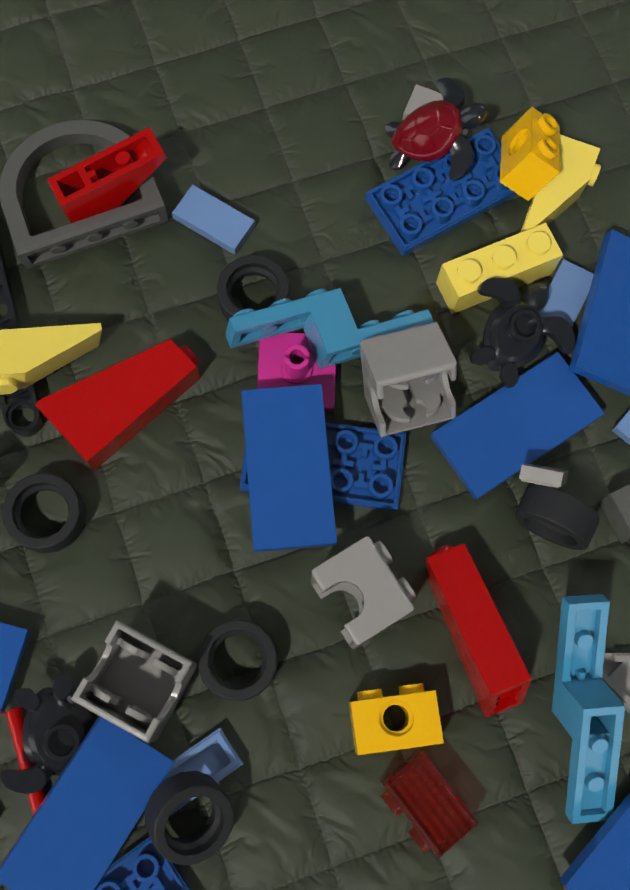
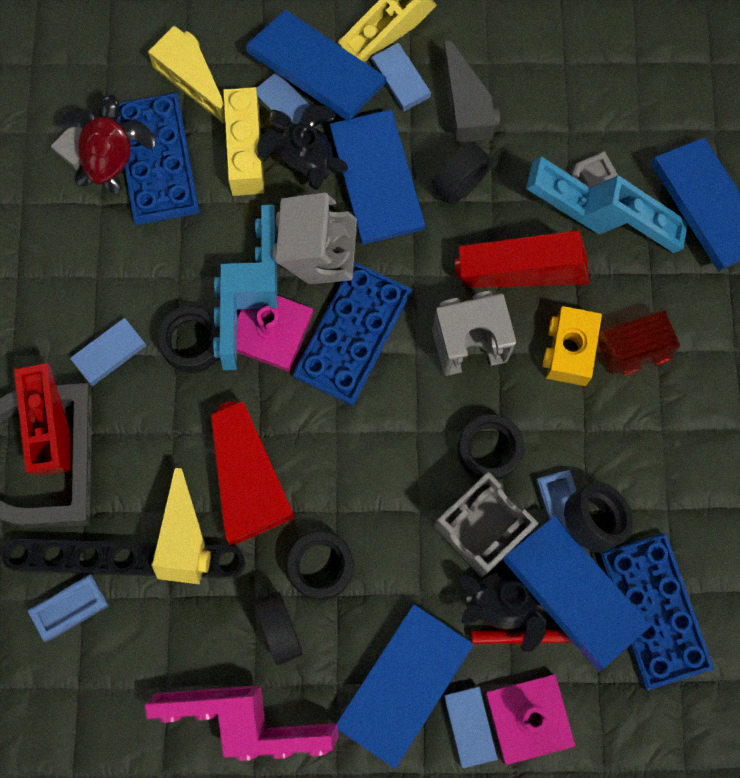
camera: 70 degrees left, 0 degrees up
blue tile [241,384,337,552] -> none
yellow brick [500,107,560,201] -> none
light grey tile [519,463,569,489] -> none

